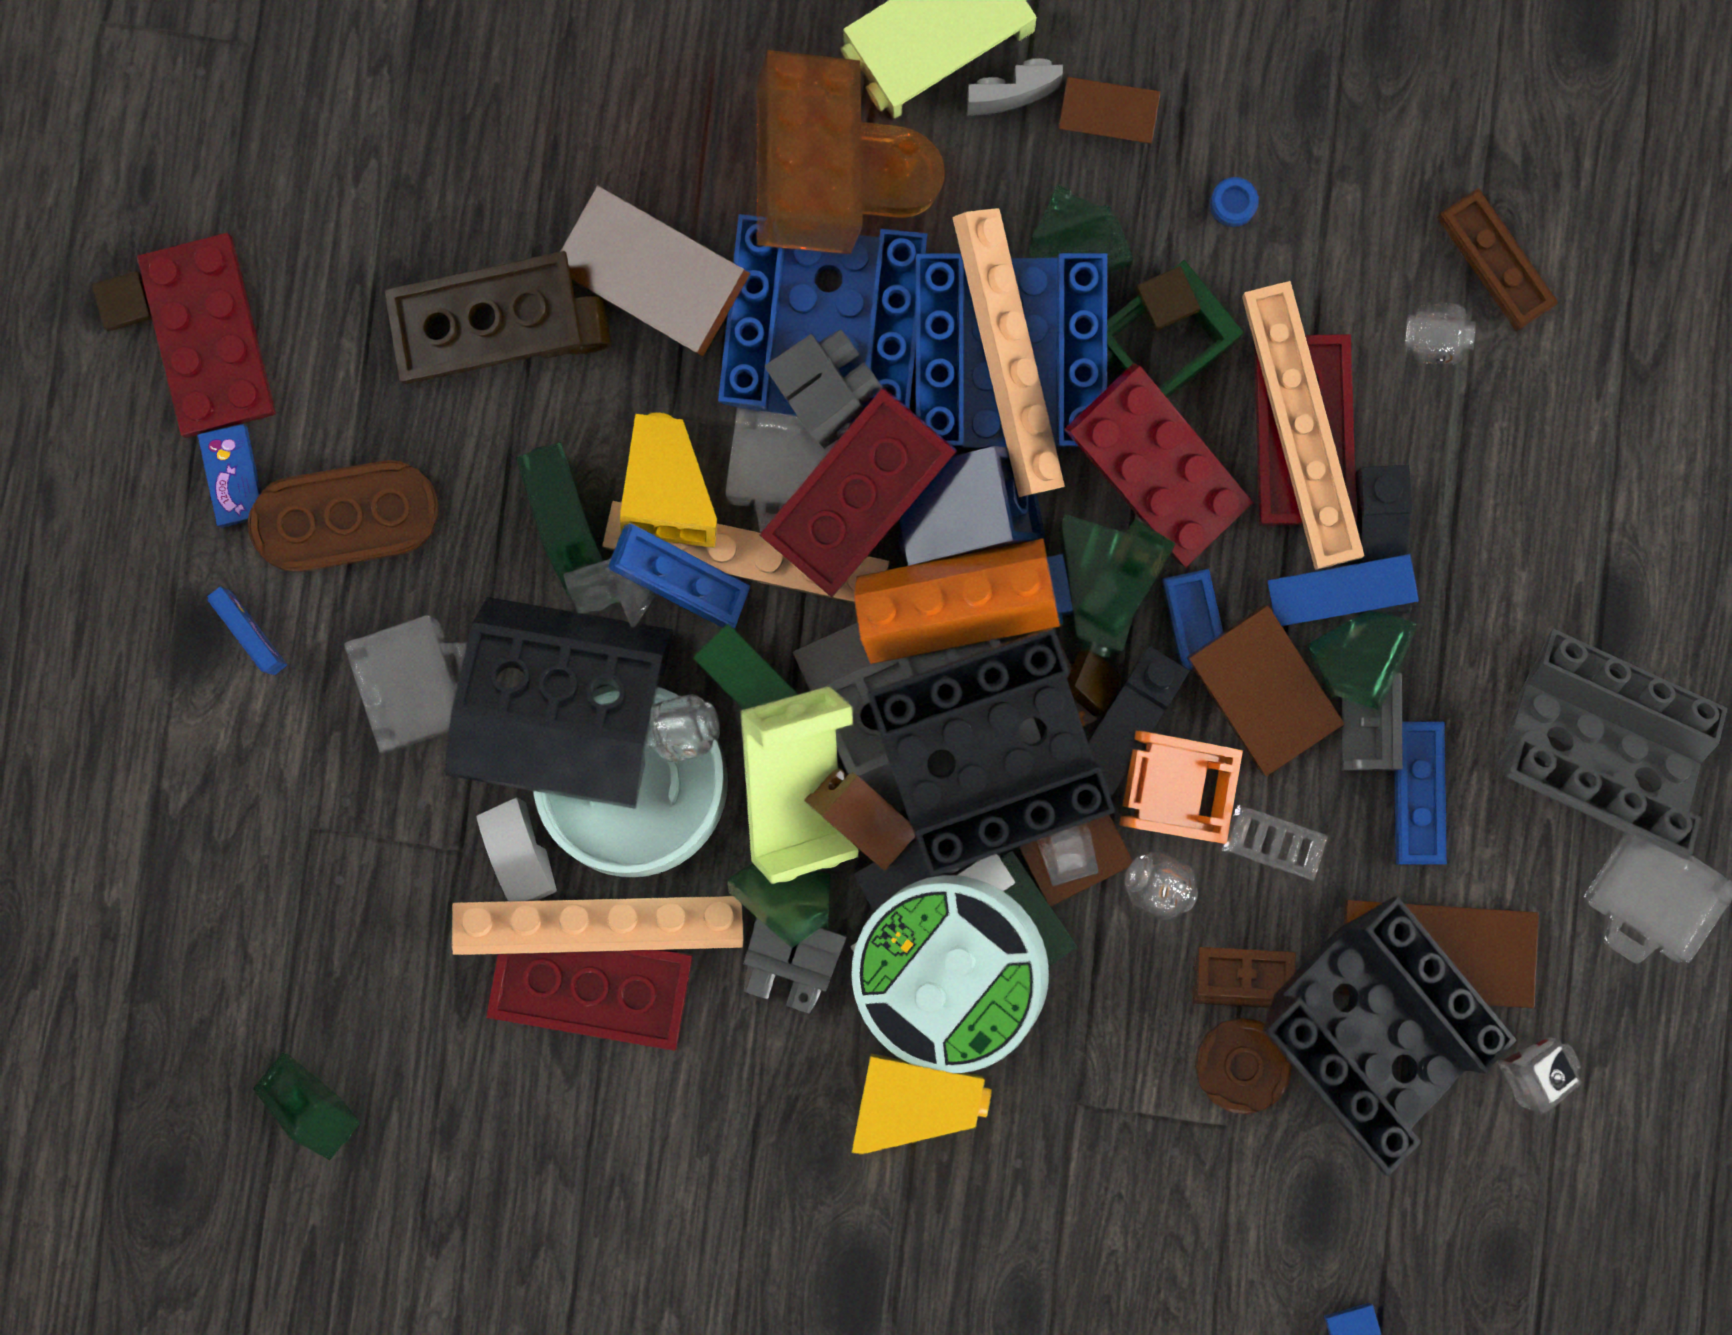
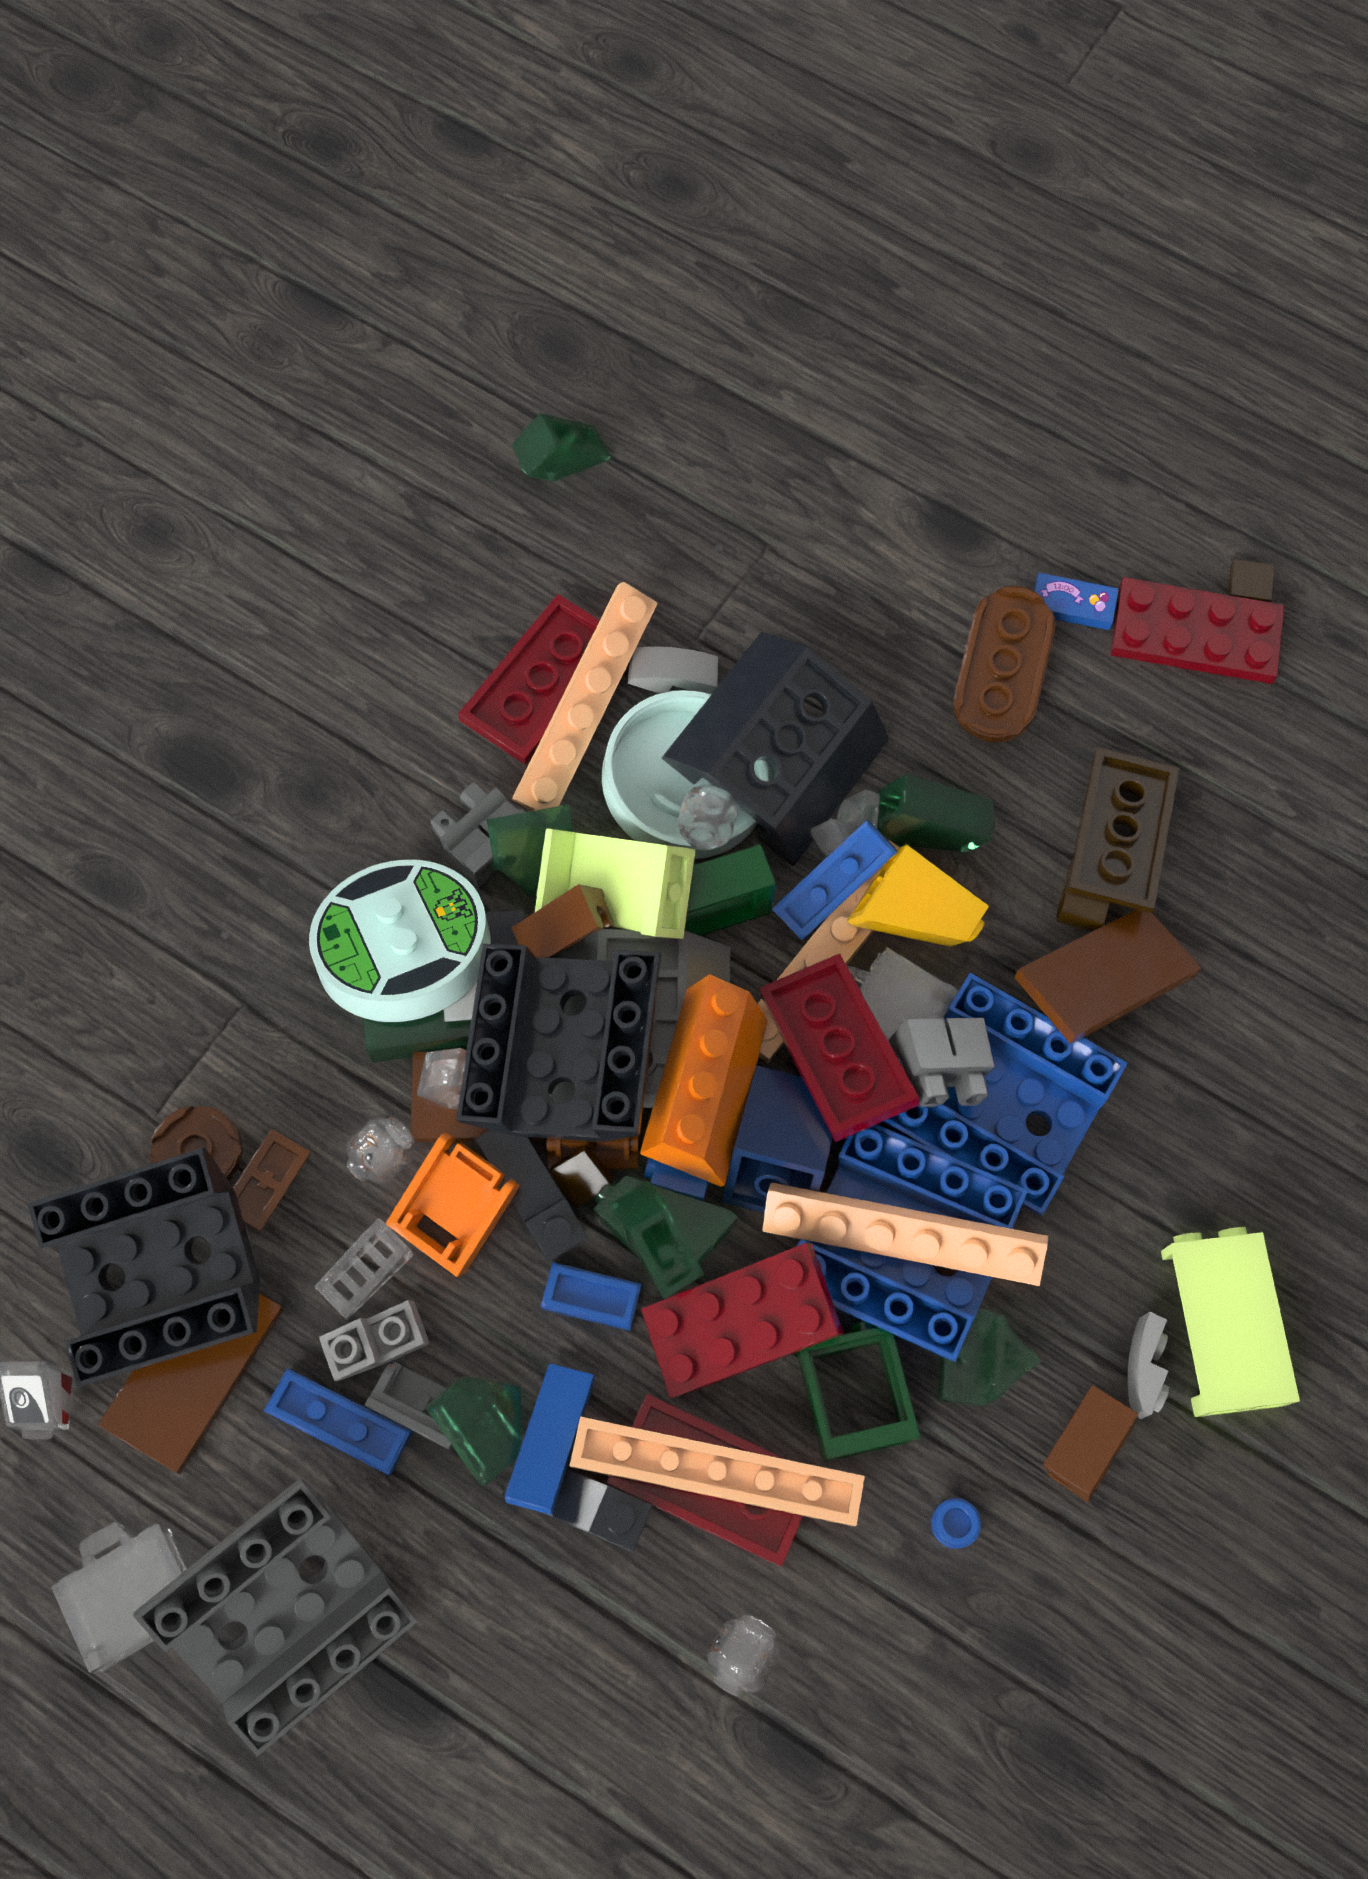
camera: 110 degrees right, 15 degrees down
blue tile [207,586,287,675] -> none
clear piece [344,615,467,754] -> none
clear orange brick [757,50,945,254] -> none
yellow slope [852,1053,992,1154] -> none
dark brown tile [1136,266,1201,331] -> none
reddish brown tile [1186,605,1344,777] -> none
reddish brown tile [1437,188,1559,332] -> none
none -> light grey slope [319,1300,430,1381]

